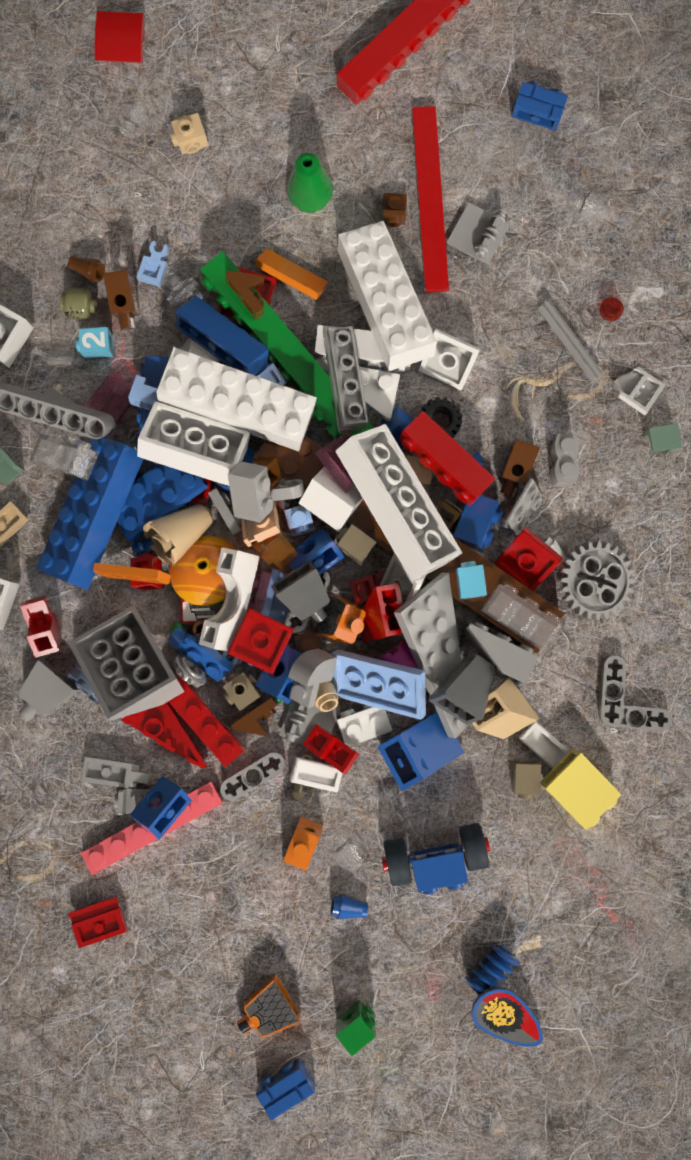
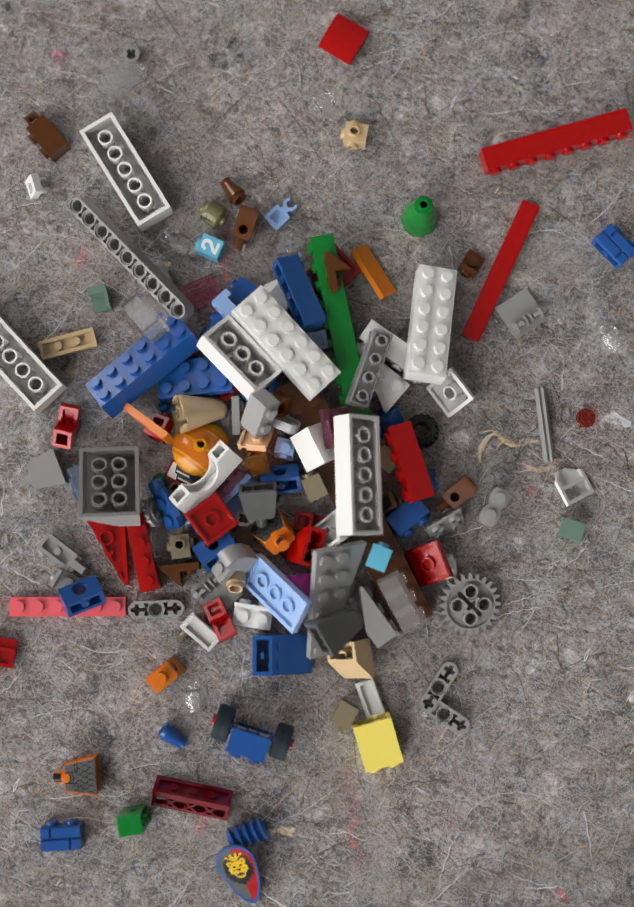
camera: 25 degrees right, 0 degrees up
none -> dark red fence [151,775,234,821]

